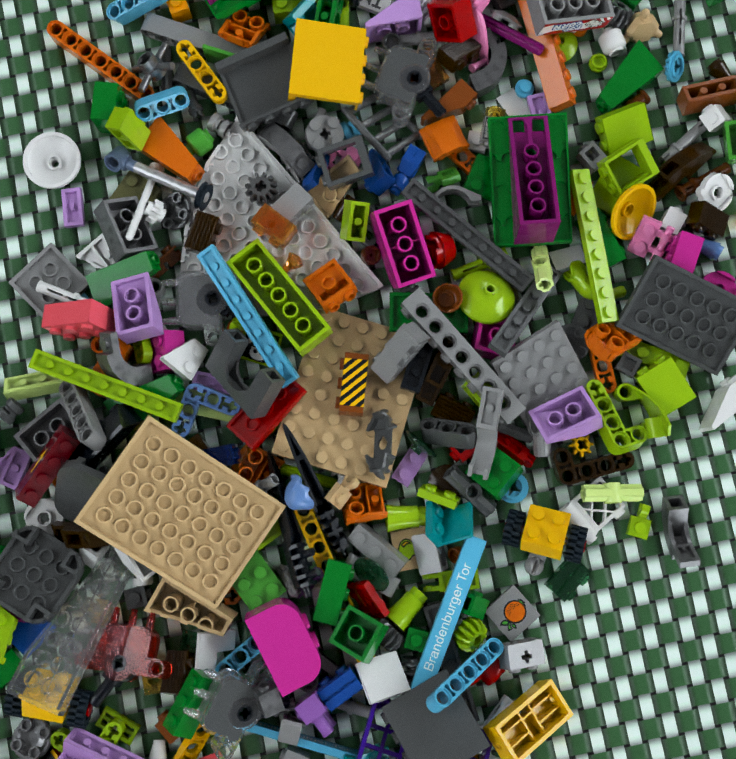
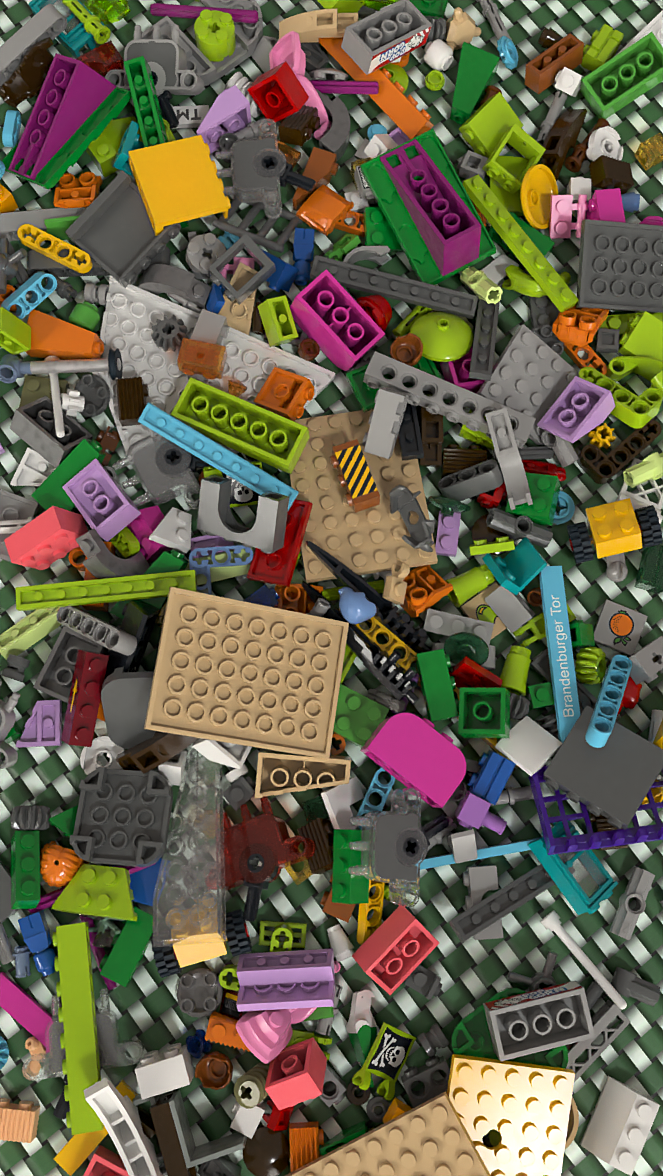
camera: 30 degrees left, 5 degrees down
flat silver brick [252,679,285,719] -> none
none -> white brick [364,134,398,160]

